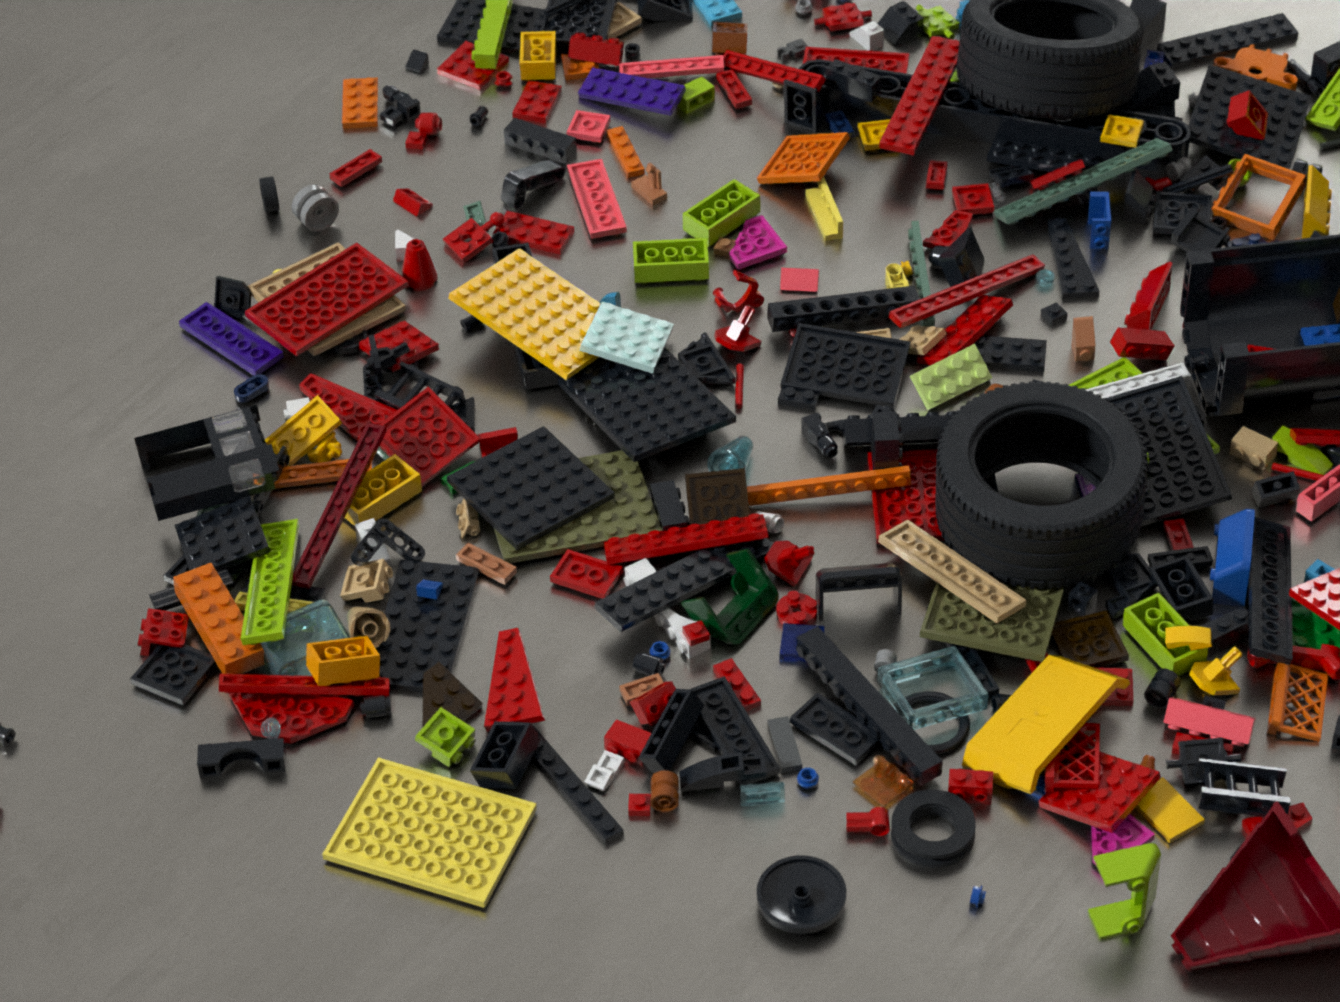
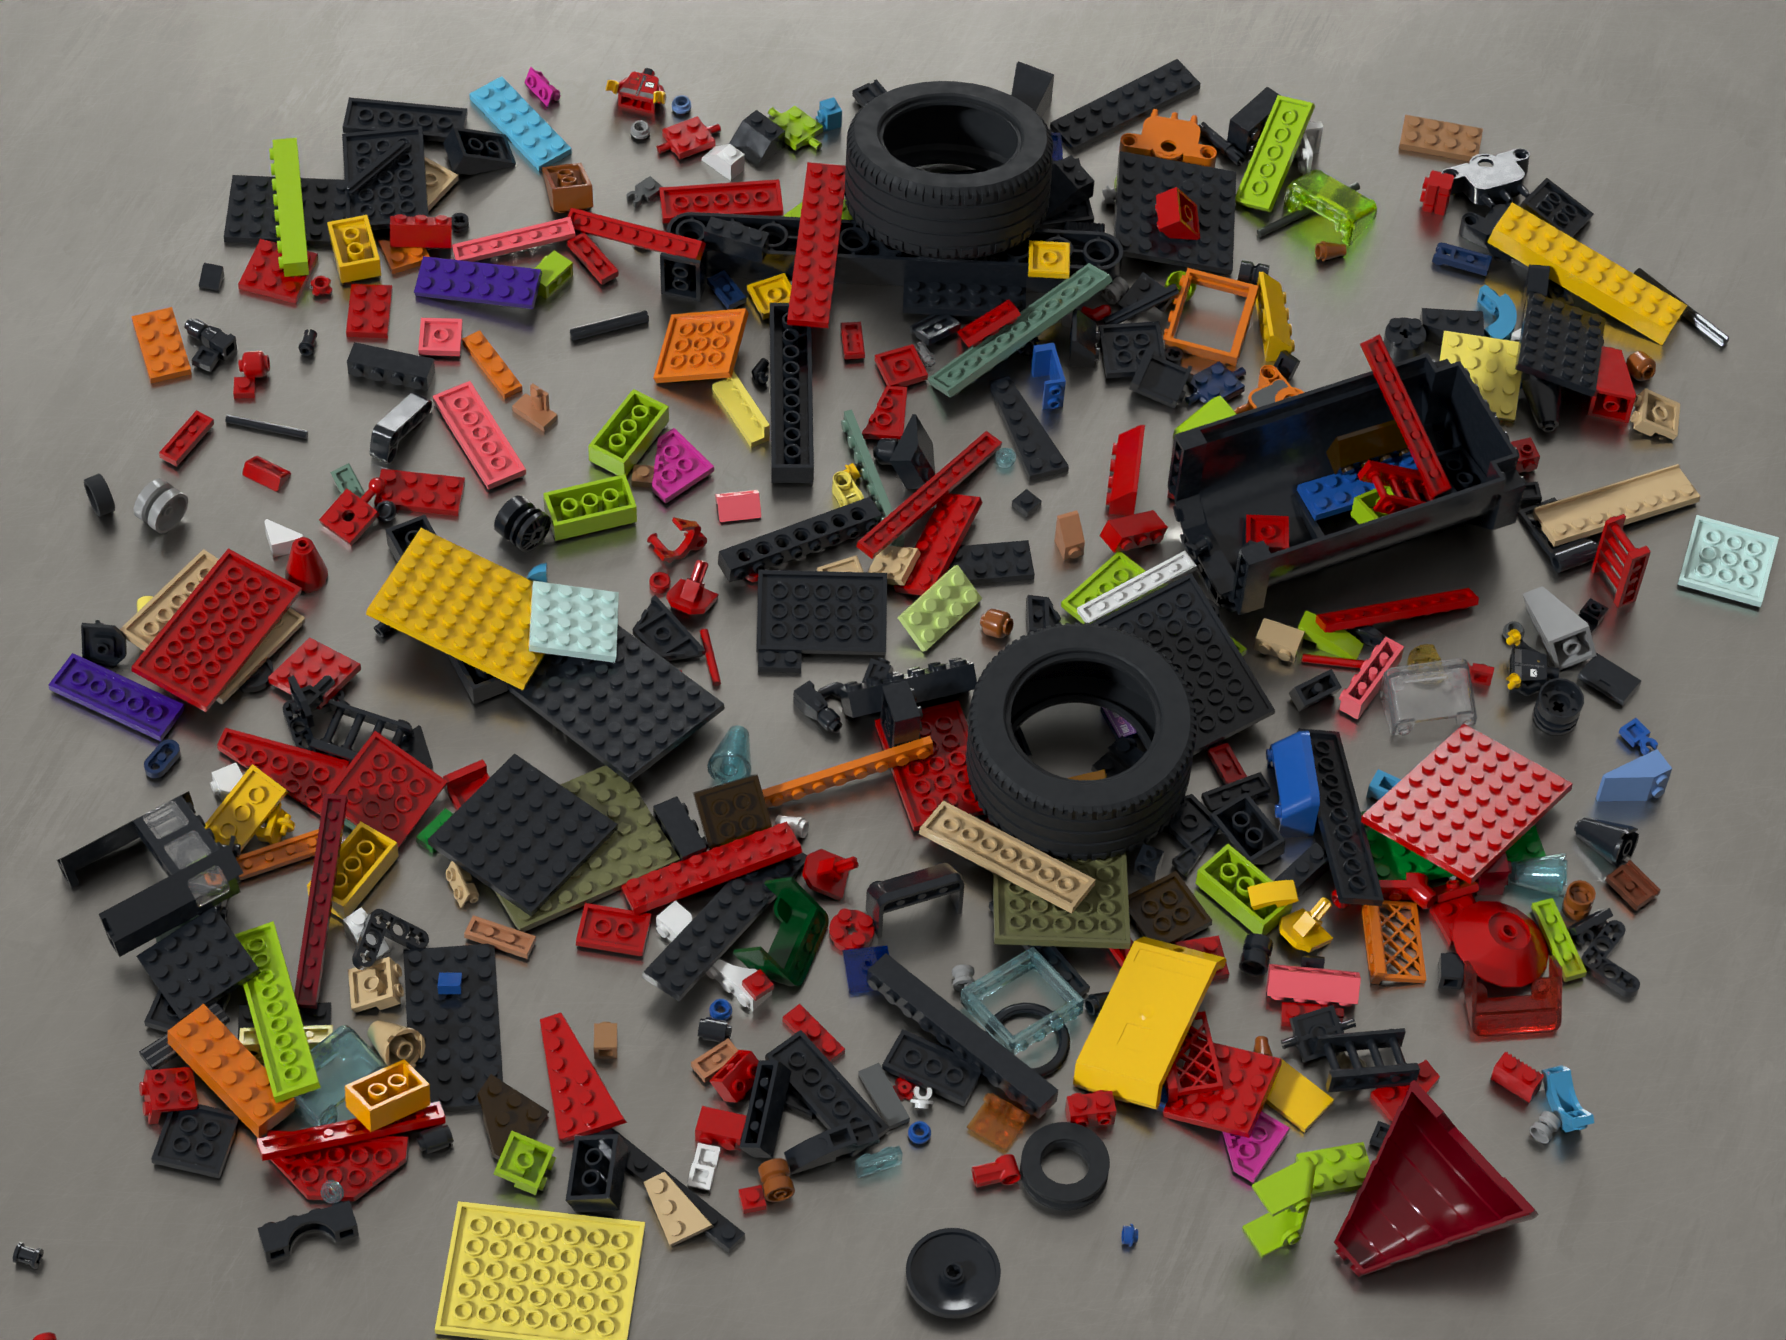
camera: 20 degrees left, 10 degrees up
none -> black bar [225,414,308,439]
none -> black wheel [494,495,551,552]
none -> black axle [570,310,649,341]
none -> medium nougat brick [594,1022,618,1059]
none -> tan wing [644,1172,714,1247]
none -> red tile [649,572,671,594]
none -> black arm [751,358,769,385]
none -> black brick [769,303,814,483]
none -> red plant [892,1078,917,1101]
none -> white plate [910,1086,934,1109]
none -> lime plate [1296,1142,1370,1198]

